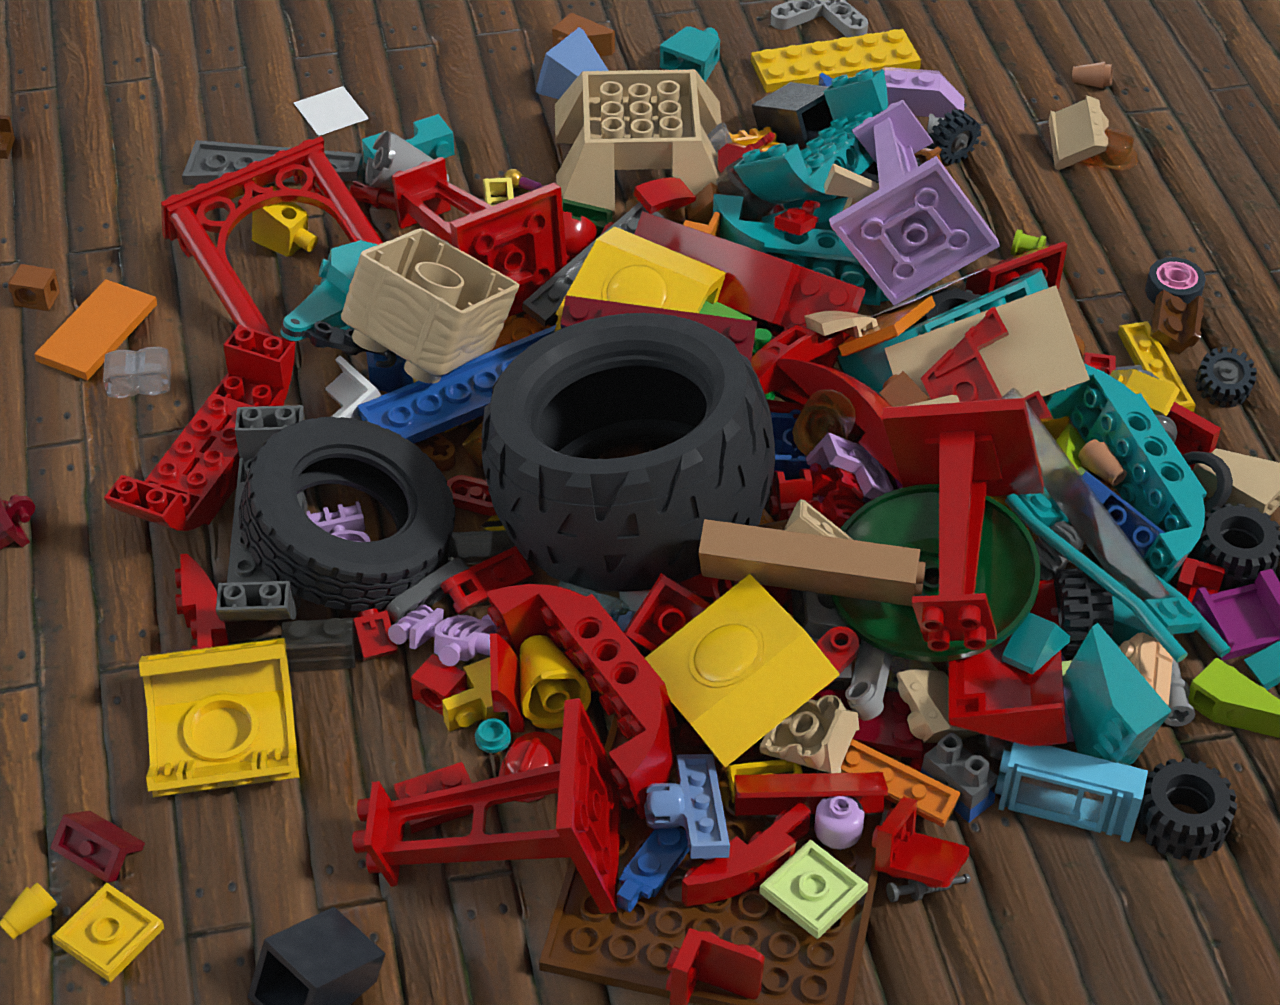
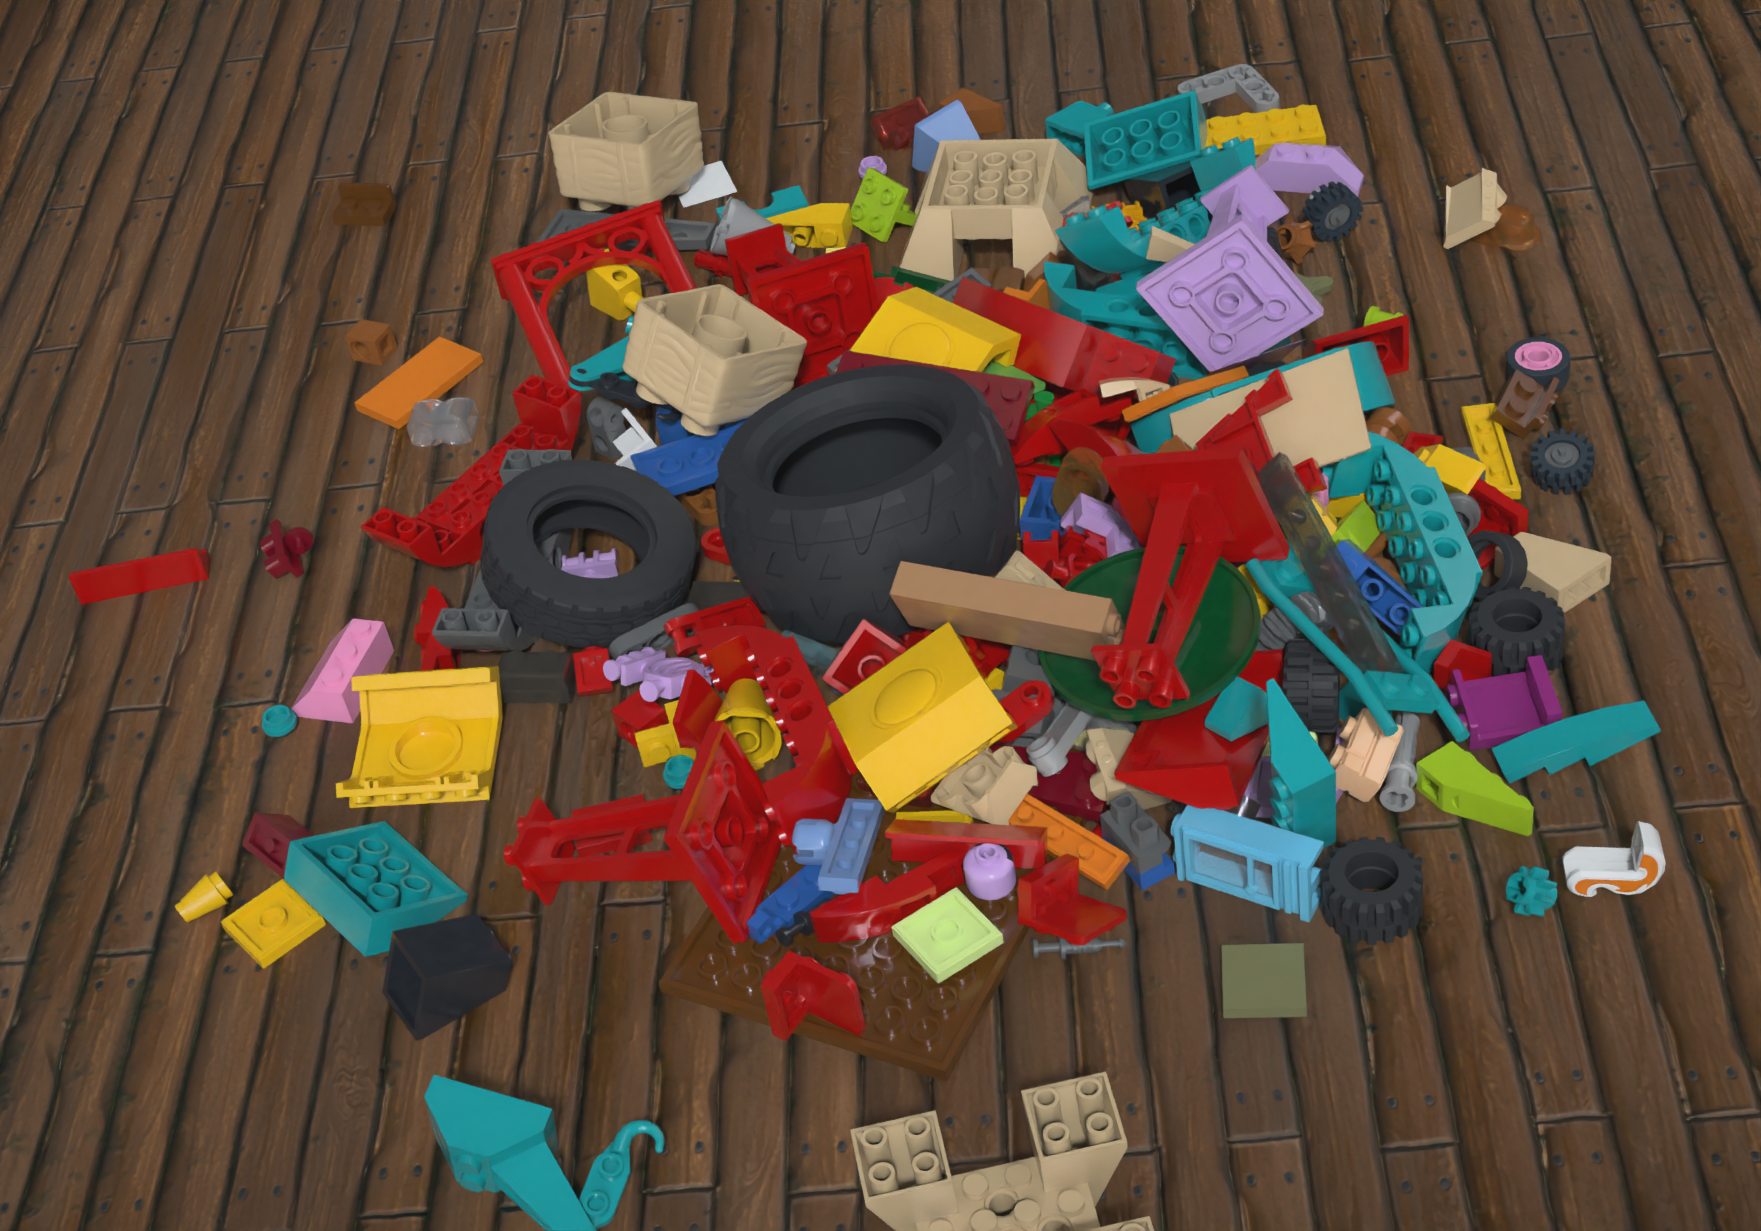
camera: 20 degrees right, 5 degrees down
piece [503,169,543,191] -> none
red slope [633,177,696,214] -> none
red plate [774,199,820,236] -> none
nougat cone [1072,61,1113,89] -> none
nougat cone [1078,439,1127,486] -> none
none -> teal plate [262,705,297,737]
none -> teal slope [284,821,468,957]
none -> bright pink slope [290,619,394,723]
none -> tan brick [549,92,704,211]
none -> dark grey leg [587,397,627,461]
none -> yellow slope [766,203,853,248]
none -> black piece [775,894,842,947]
none -> lime bracket [850,167,917,243]
none -> lavender plate [858,156,887,179]
none -> clear red bracket [869,96,942,150]
none -> teal slope [1084,90,1208,190]
none -> olive tile [1222,943,1307,1018]

